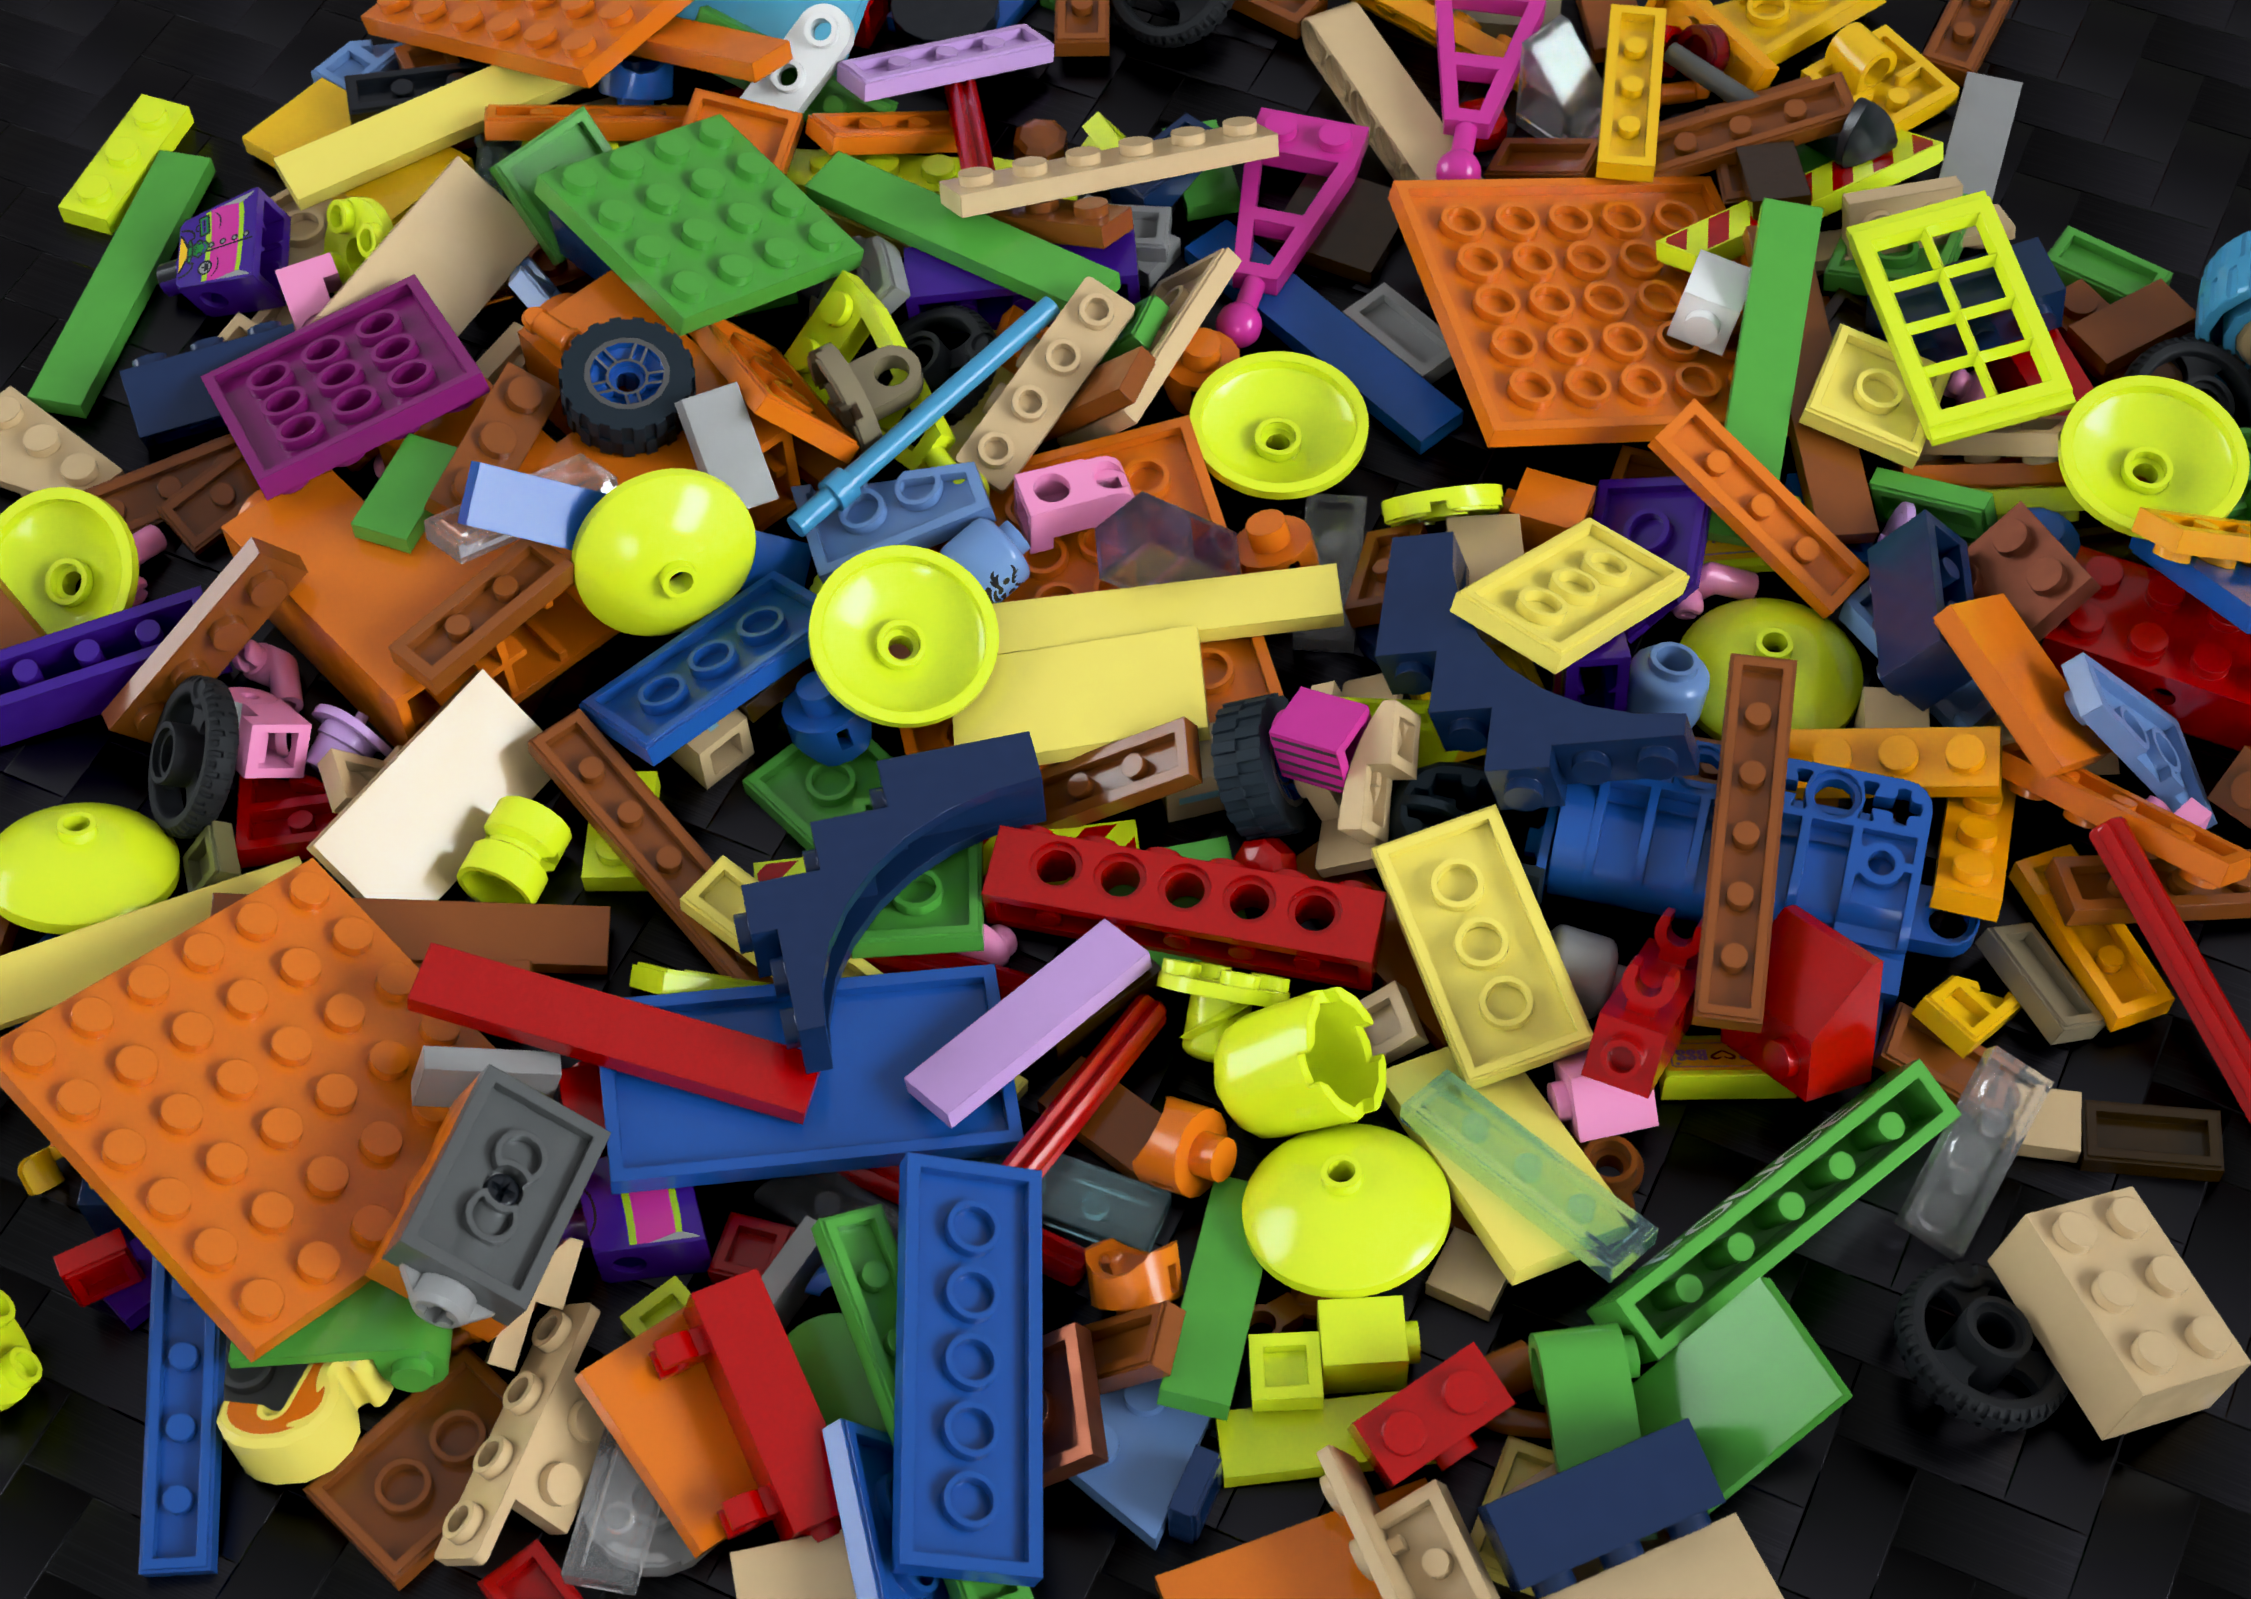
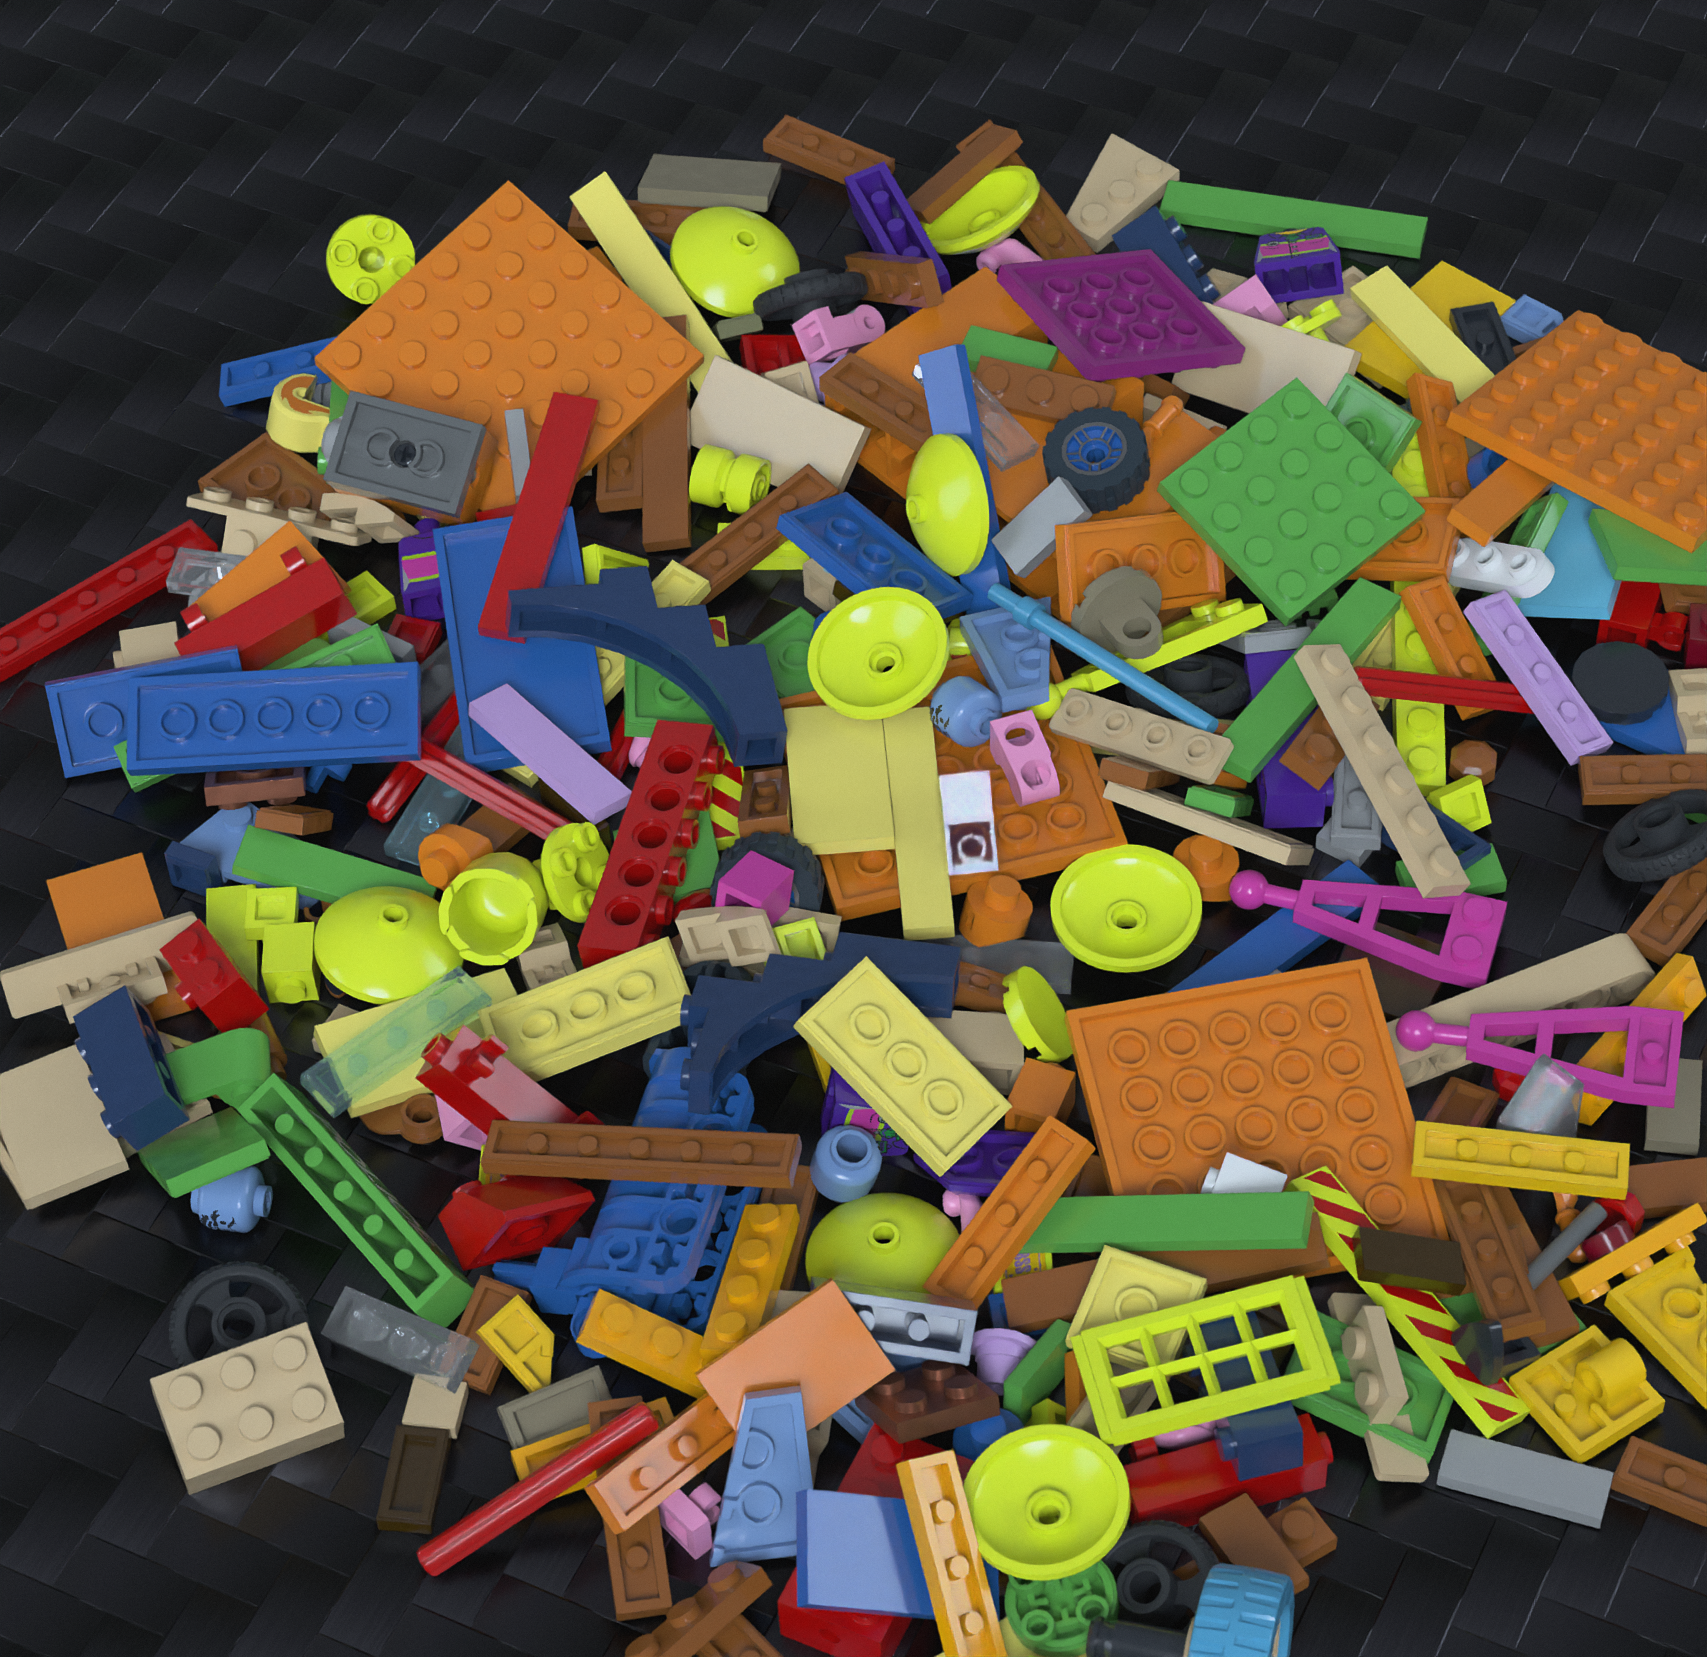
camera: 90 degrees right, 5 degrees down
neon yellow plate [58,94,194,235] -> none
orange piece [1085,1238,1184,1315] -> none
light grey head [1550,924,1627,1019] -> none
bright green tile [2047,225,2173,304] -> none

